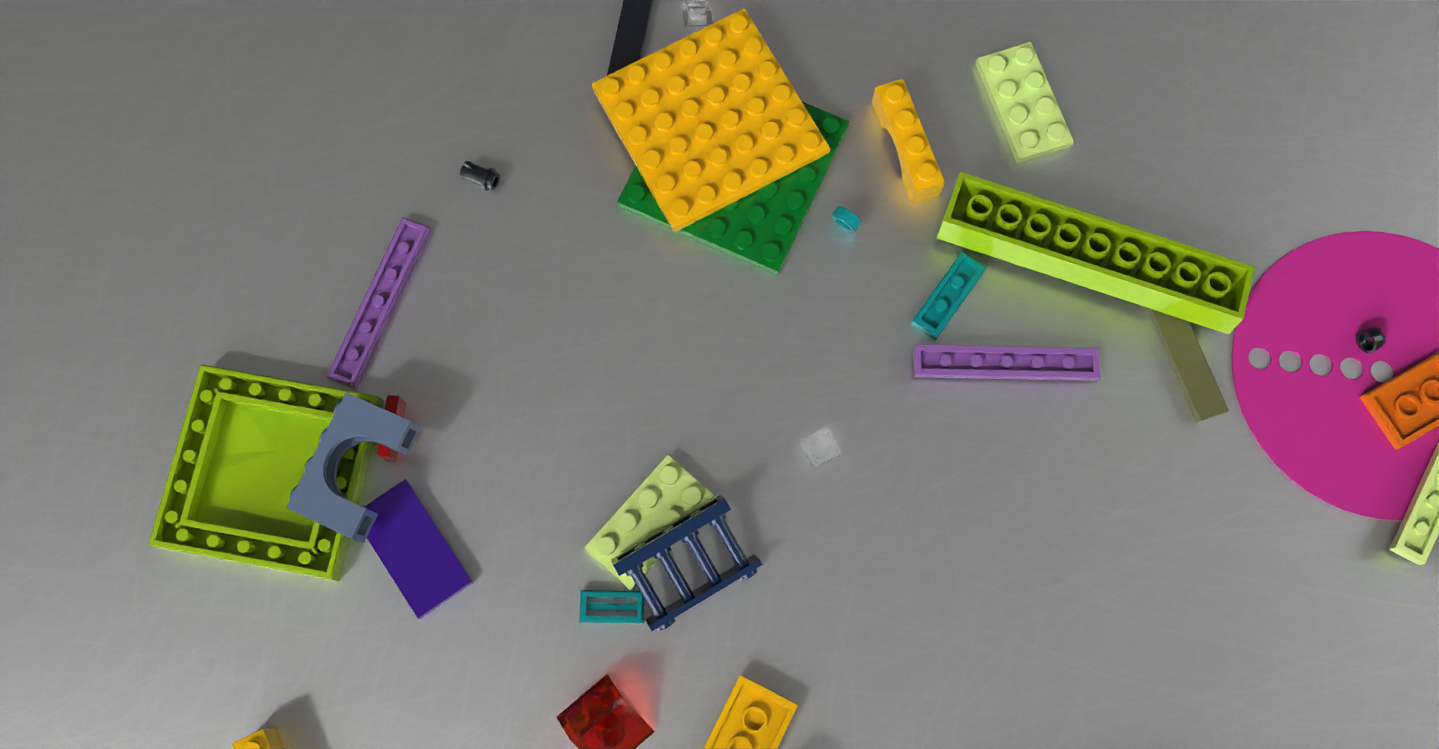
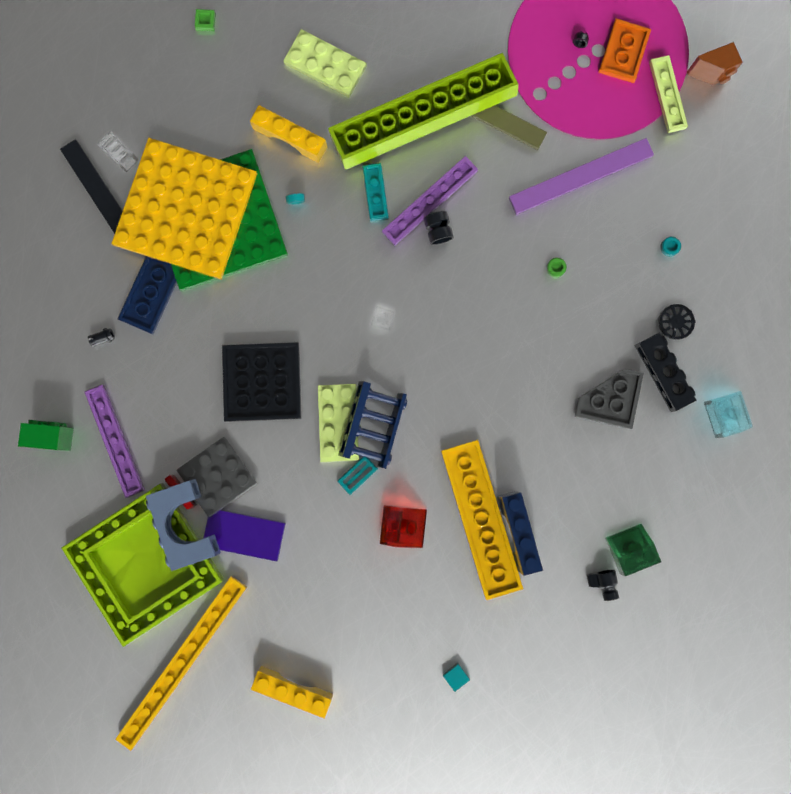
camera: 45 degrees left, 10 degrees up
none -> green brick [18,420,74,451]
none -> yellow plate [115,576,247,751]
none -> dark blue tile [118,256,177,335]
none -> dark grey plate [176,437,257,518]
none -> black plate [222,342,302,422]
none -> black wheel [424,211,454,245]
none -> medium lavender tile [509,138,654,215]
none -> bright green tile [547,258,567,278]
none -> teal tile [660,237,681,257]

